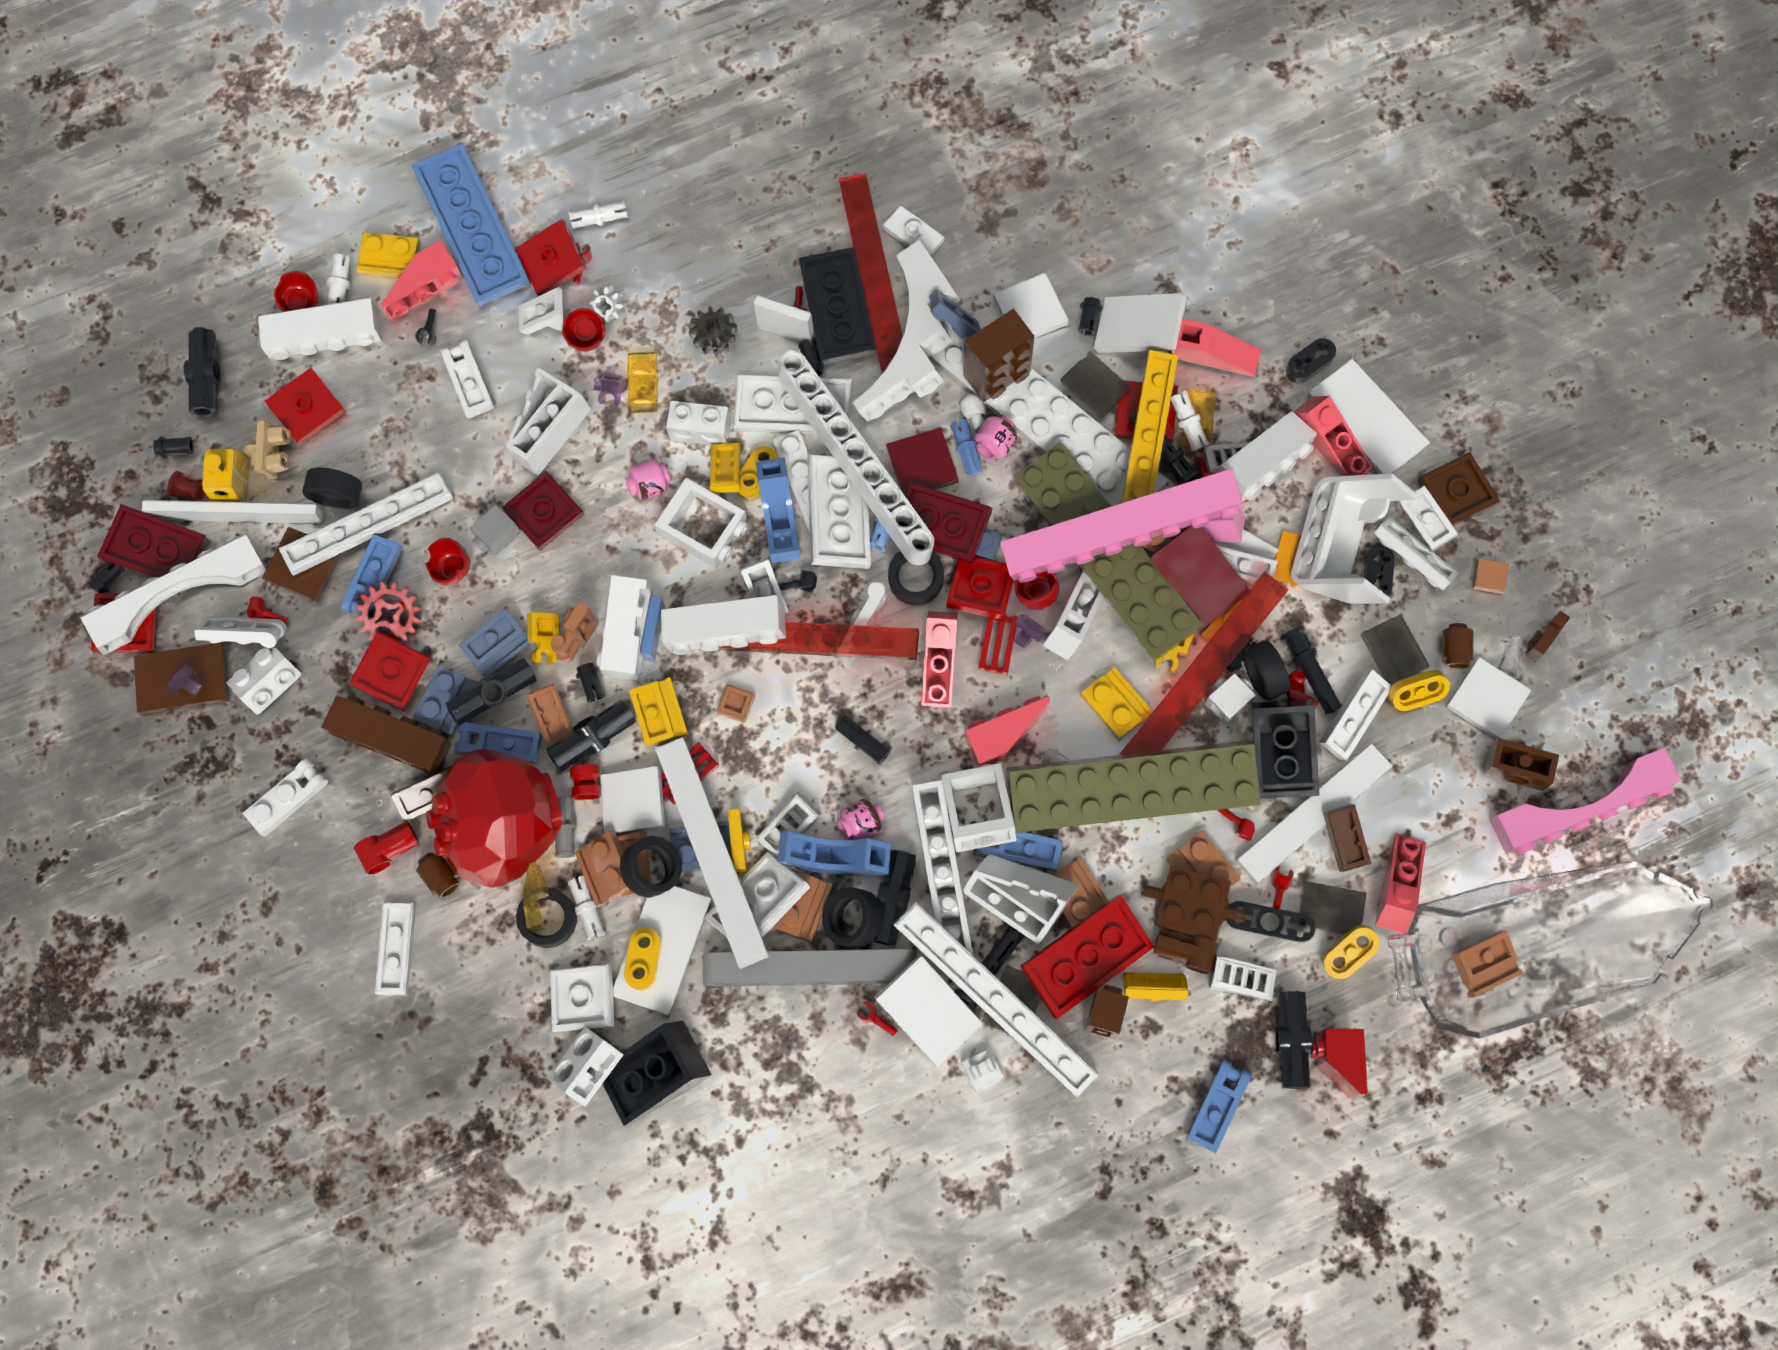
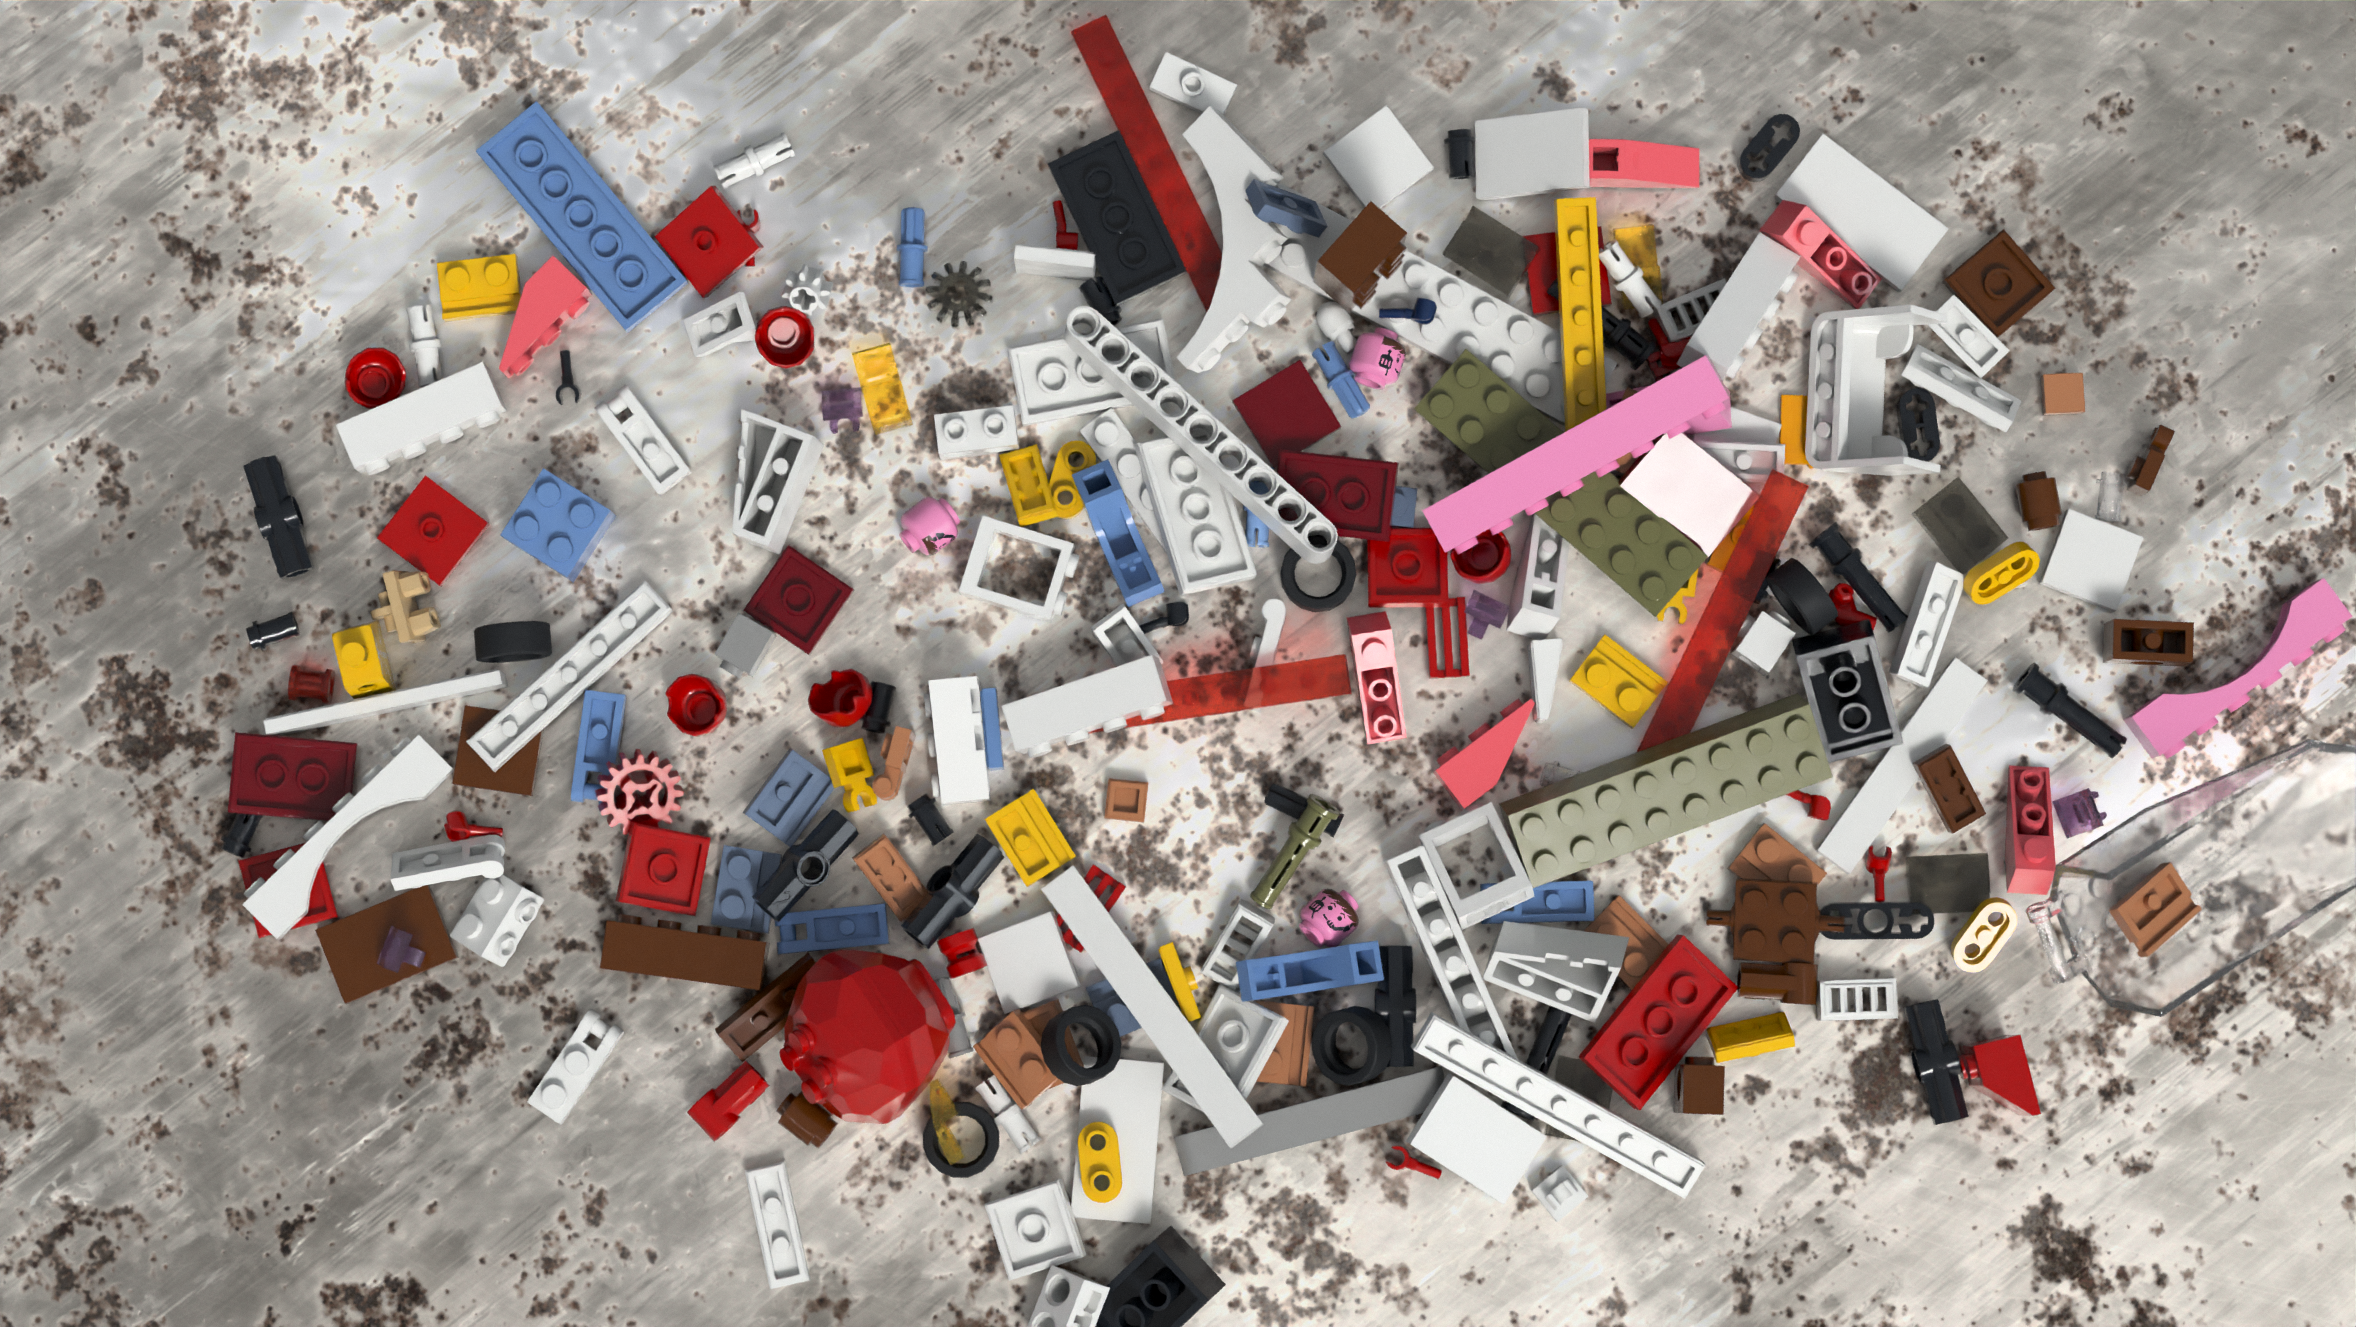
camera: 20 degrees left, 10 degrees up
medium blue plate [1186,1058,1252,1154] -> none
none -> medium blue brick [500,468,616,583]
none -> red hair [808,669,873,727]
none -> black pin [860,681,896,734]
none -> medium blue axle [896,207,928,288]
none -> olive pin [1250,794,1340,909]
none -> dark blue hand [1379,298,1437,325]
none -> white slope [1527,638,1563,723]
none -> black pin [2012,662,2127,758]
none -> clear purple tile [2052,788,2107,839]

